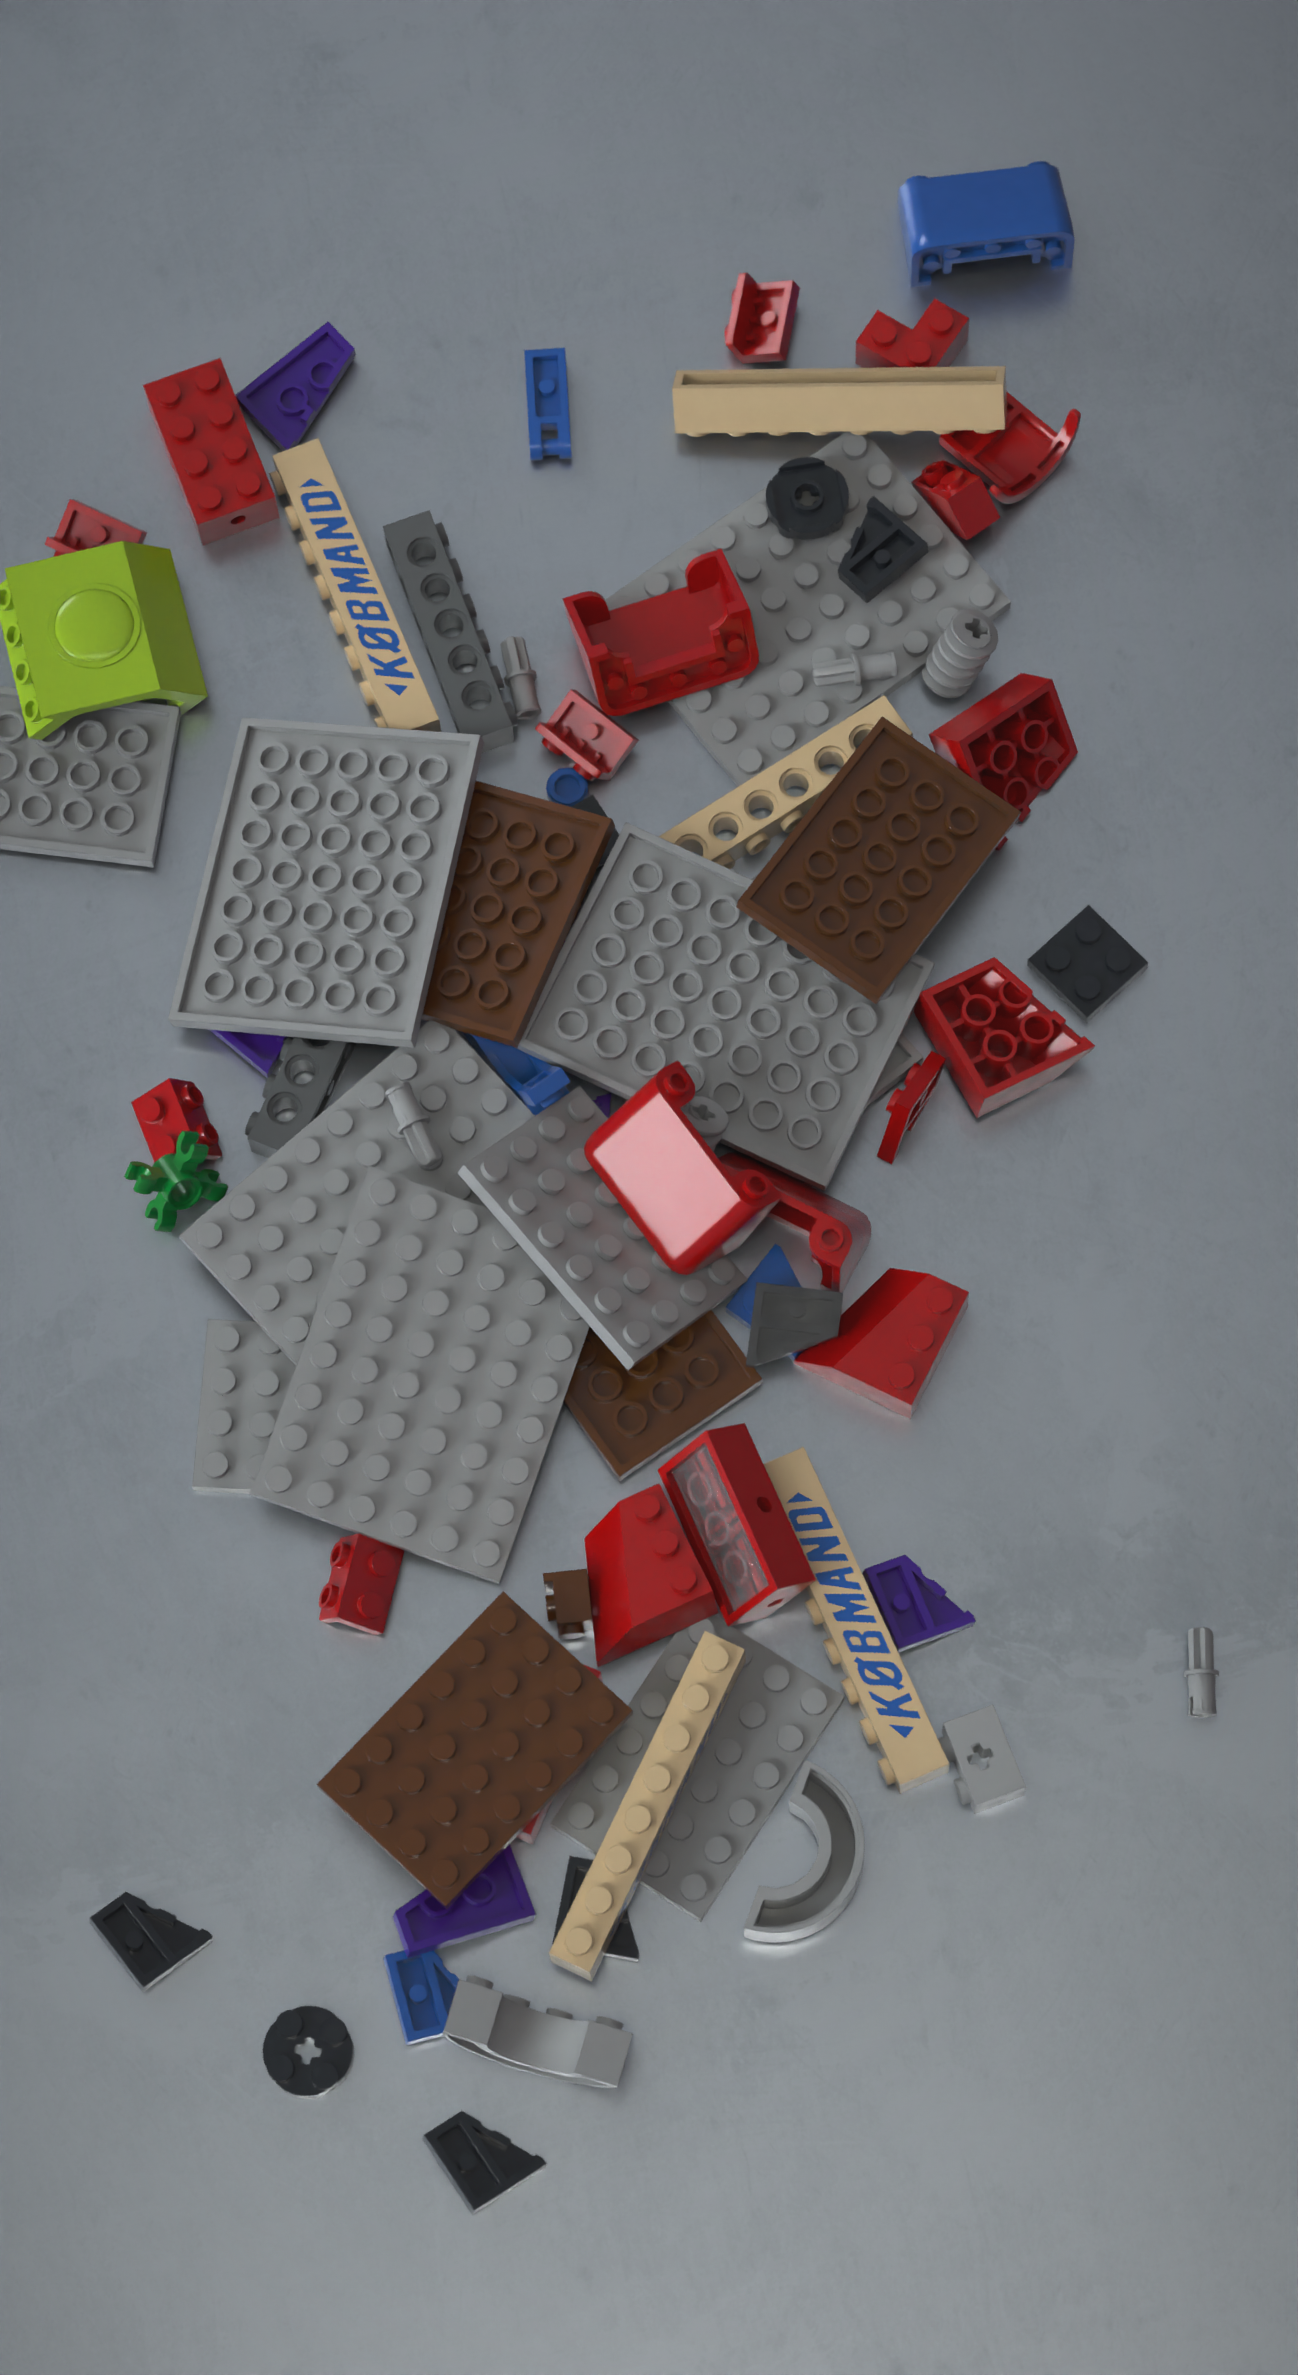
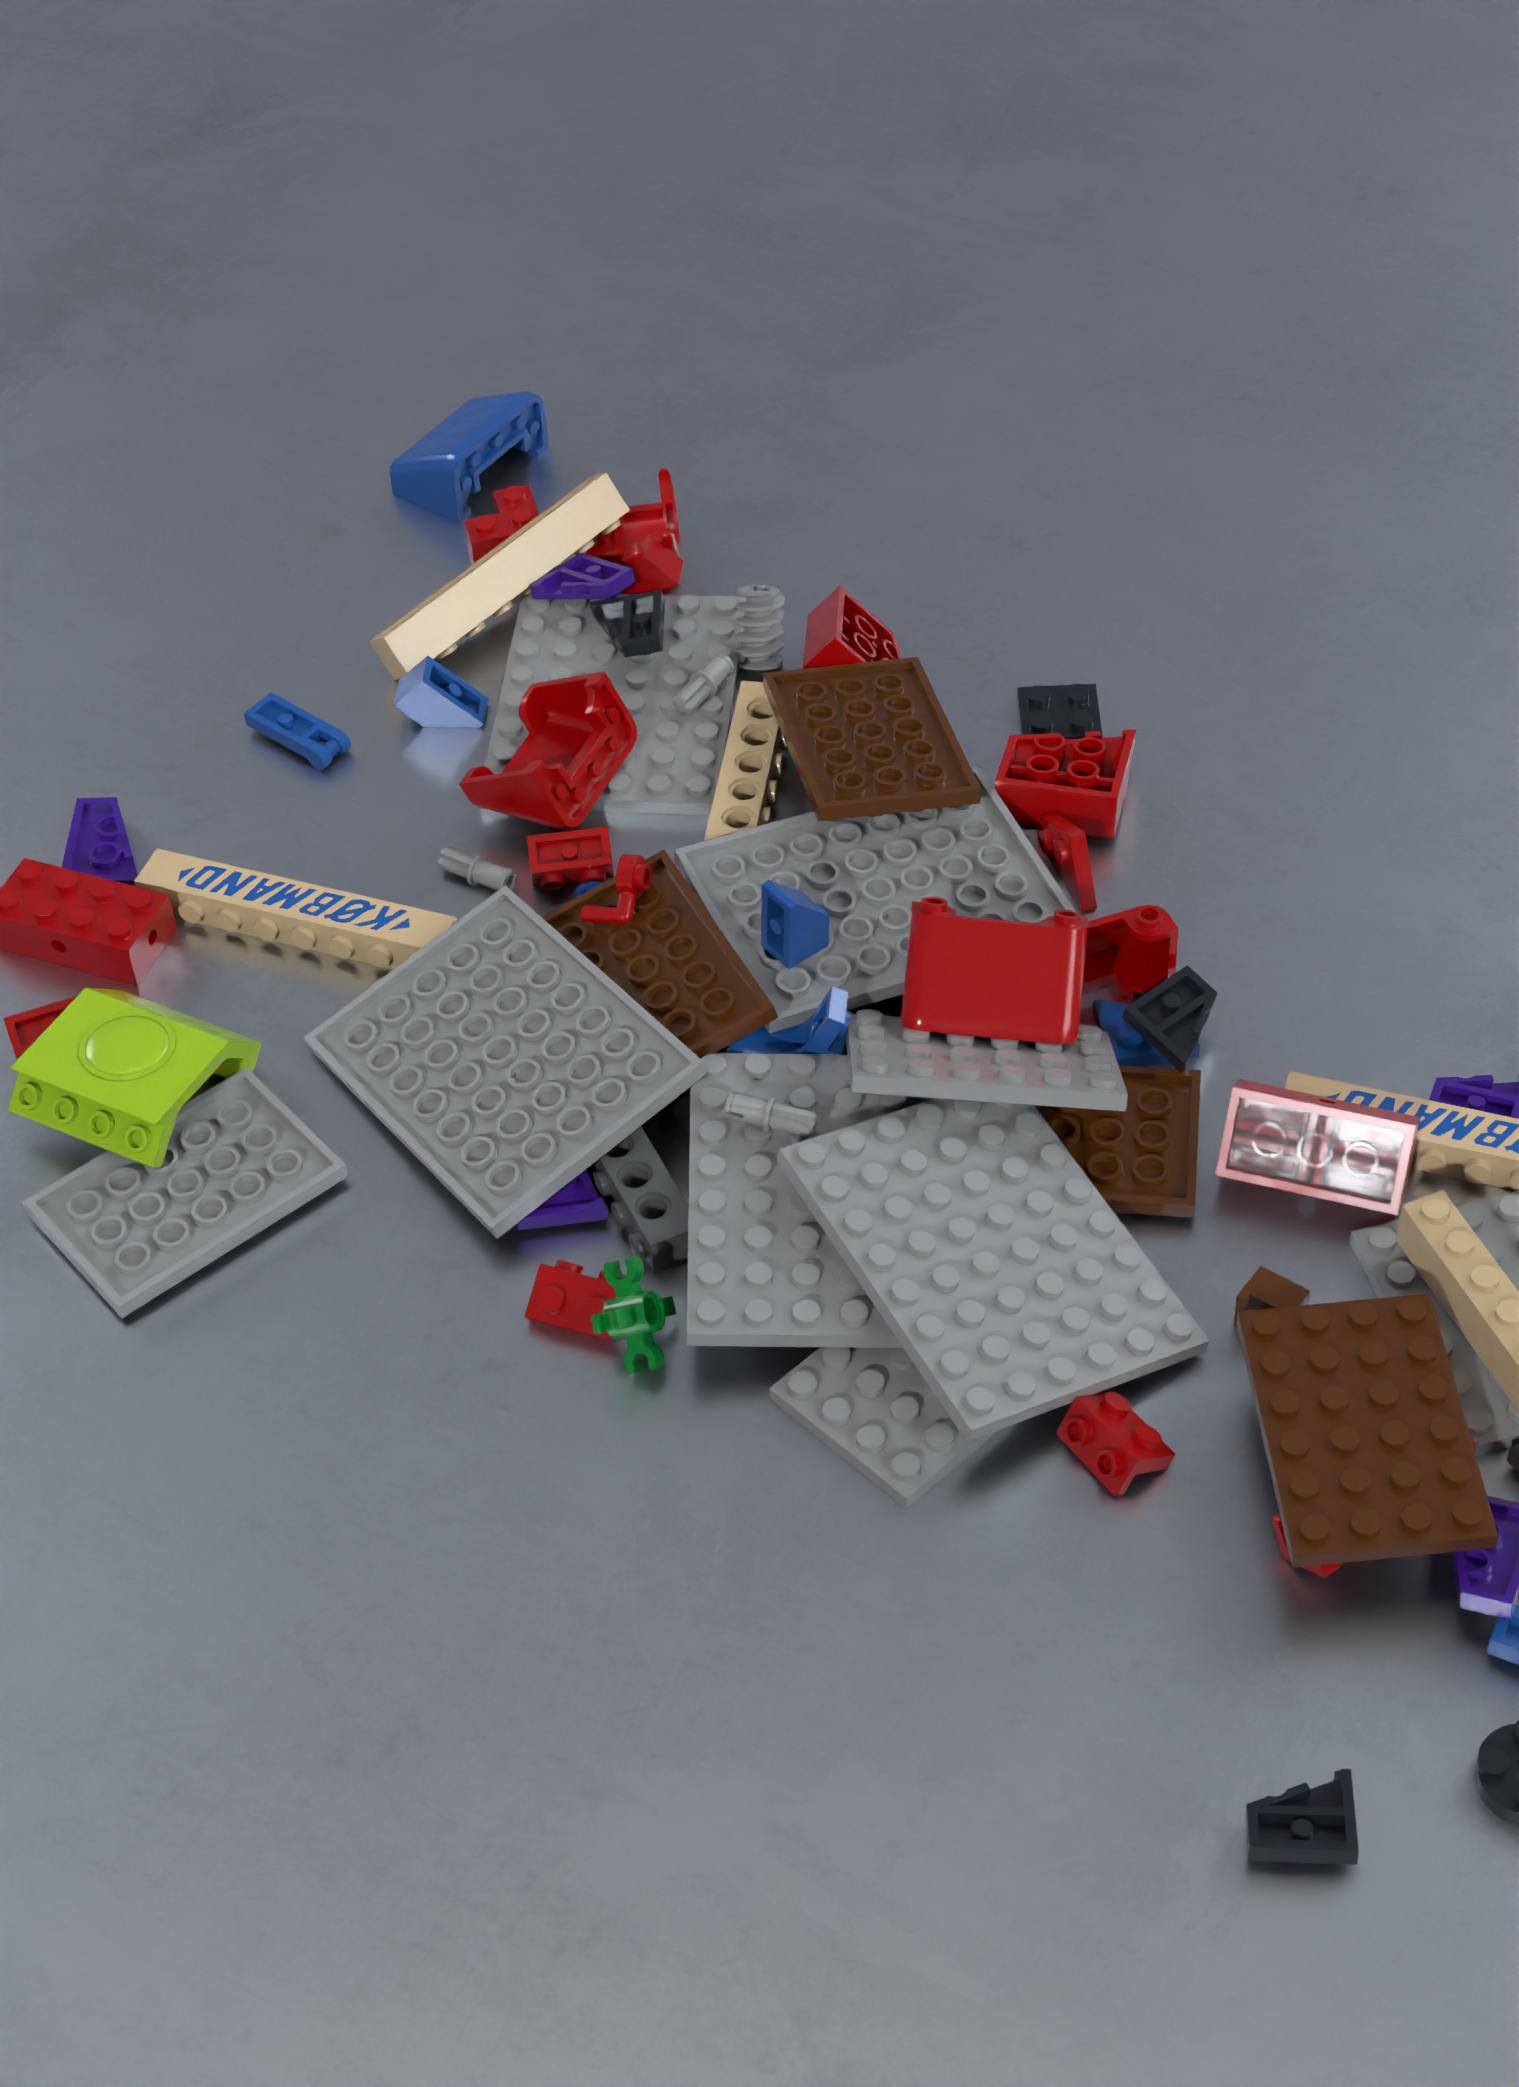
camera: 50 degrees left, 25 degrees down
dark grey brick [383,510,519,753] -> none
red wedge [584,1483,718,1667] -> none
red bracket [724,272,800,364] -> none
black plate [766,457,849,540] -> none
red wedge [793,1268,969,1419] -> none
none -> slope [394,656,488,728]
none -> dark purple wing [529,553,635,599]
none -> red plate [581,854,652,925]
none -> blue slope [761,880,830,969]

